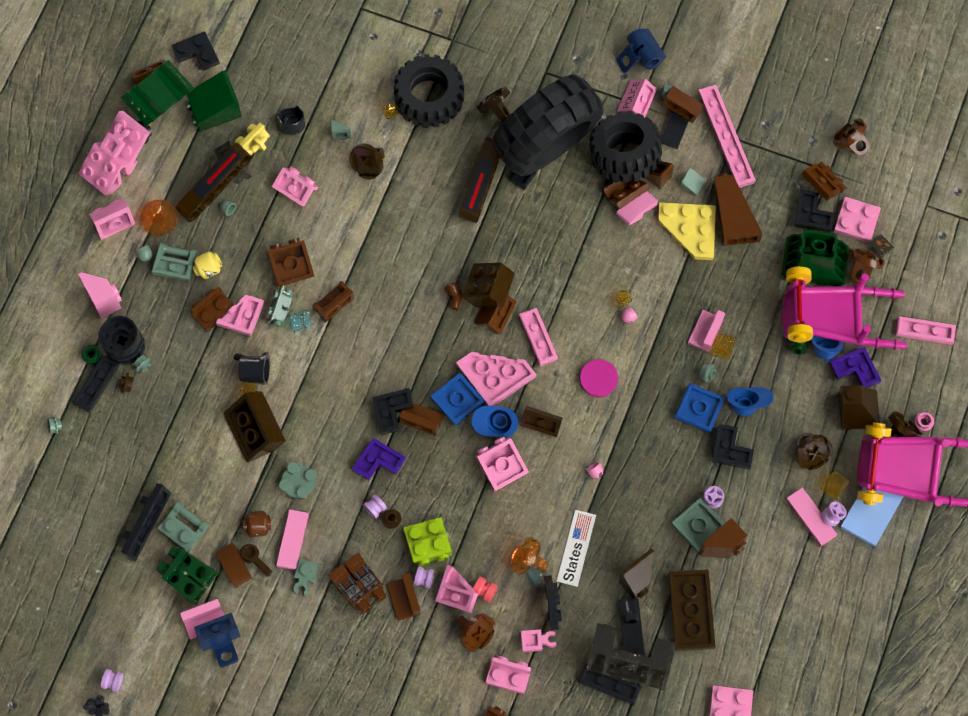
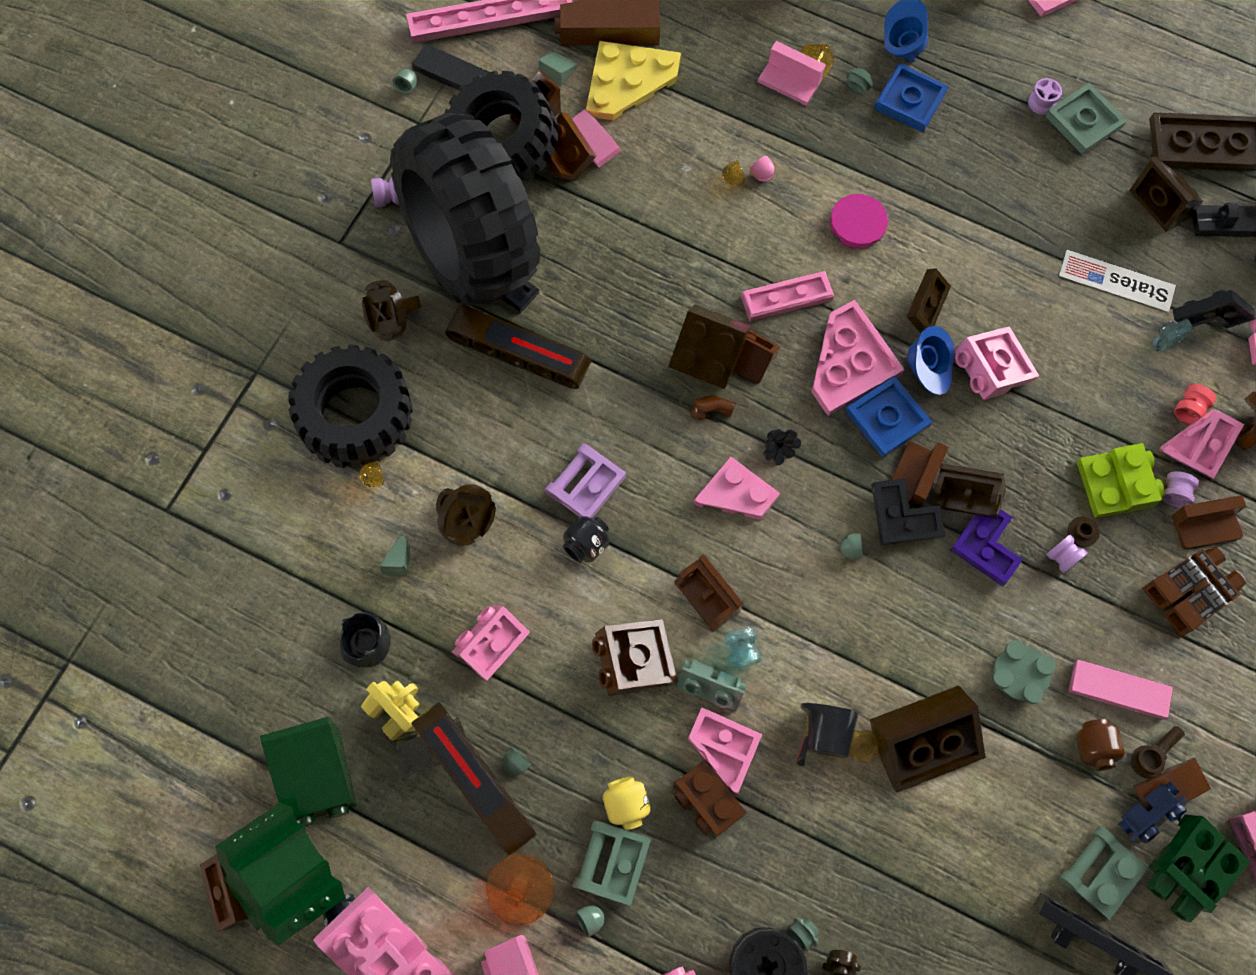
camera: 90 degrees left, 0 degrees up
black plate [171,31,220,71] -> none
sand green plate [293,559,319,596] -> none
clear orange tile [510,537,549,575] -> none
bright pink hinge [586,462,604,479] -> none
dark blue piece [616,28,666,73] -> none
bright pink panel [617,79,657,118] -> none
reddish brown panel [662,86,704,123] -> none
reddish brown slope [699,518,748,558] -> none
black plate [712,424,754,470] -> none
none -> lavender plate [544,443,626,518]
none -> black head [563,516,610,563]
none -> bright pink wing [694,457,780,520]
none -> black plant [763,429,801,465]
none -> sand green hinge [840,533,863,559]
none -> dark brown hinge [934,463,1006,519]
none -> dark blue hinge [1118,781,1189,844]

